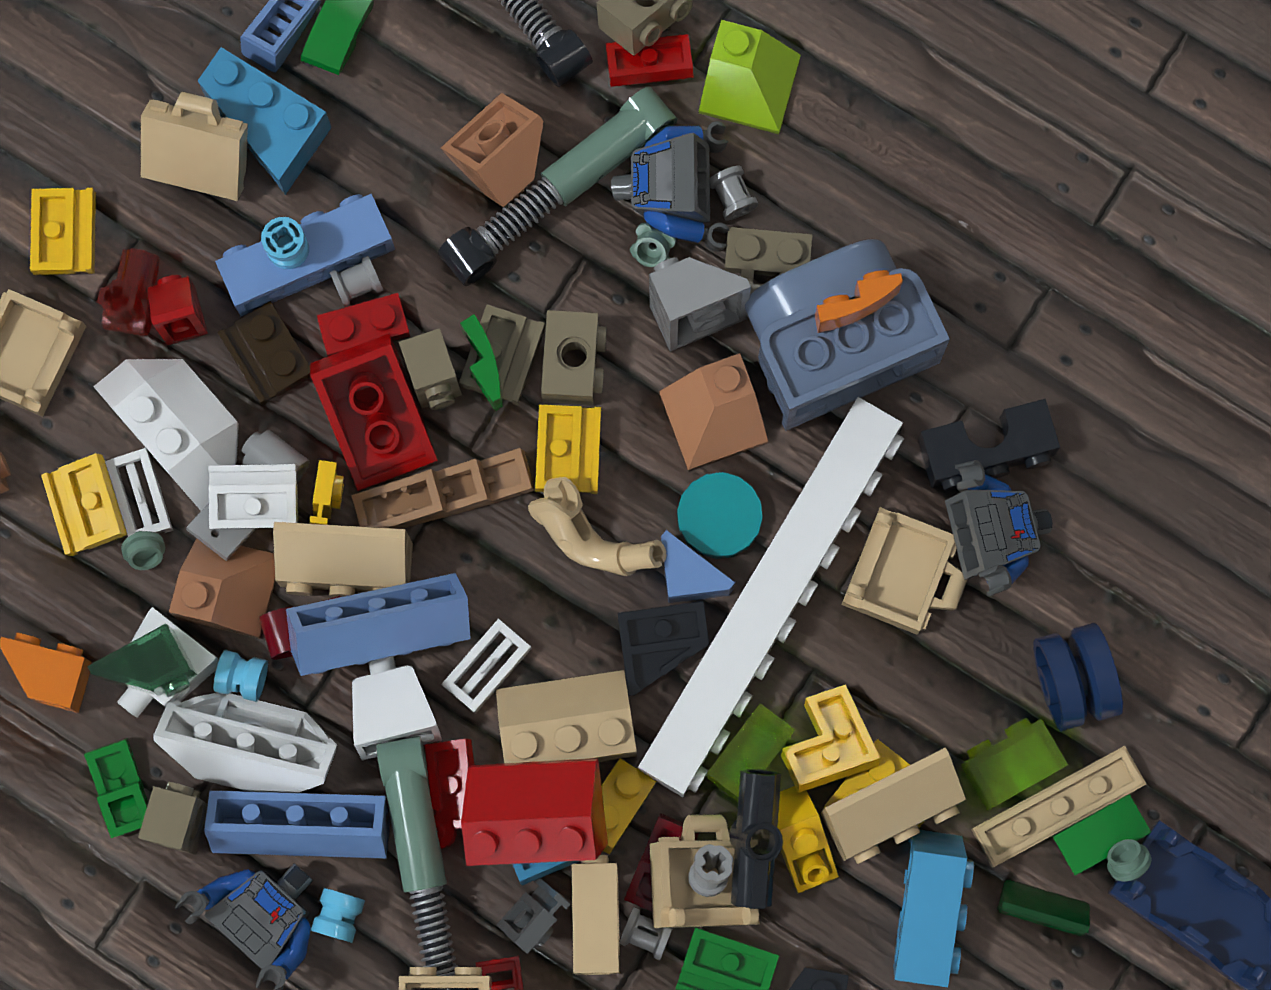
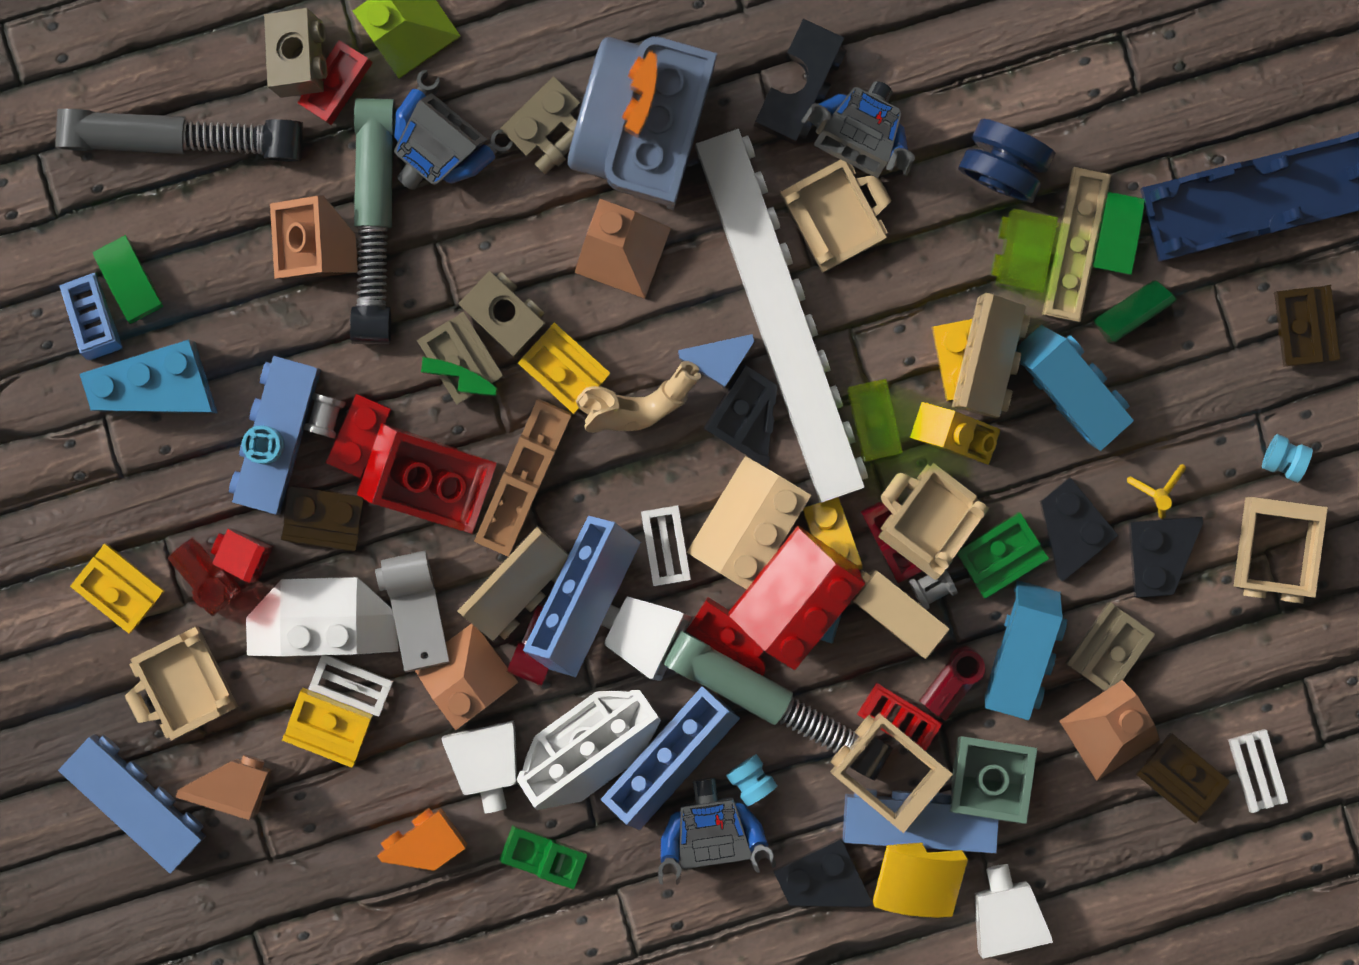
camera: 50 degrees left, 10 degrees up
clear green slope [87,623,197,697] -> none
sand green plate [121,531,165,570] -> none
dark tan brick [138,781,208,855] -> none
tan piece [141,91,248,201] -> none
white plate [208,464,298,529] -> none
medium azure wheel [213,650,268,702] -> none
yellow plate [309,460,344,525] -> none
dark tan brick [399,328,462,410] -> none
dark grey plate [497,878,571,954] -> none
sand green plate [630,223,676,267] -> none
light grey slope [649,257,751,352] -> none
teal tile [677,472,763,559] -> none
light grey bush [688,844,733,897] -> none
light grey bush [710,165,758,221] -> none
black piece [729,769,783,909] -> none
yellow plate [781,684,881,793] -> none
sand green plate [1107,839,1152,881] -> none

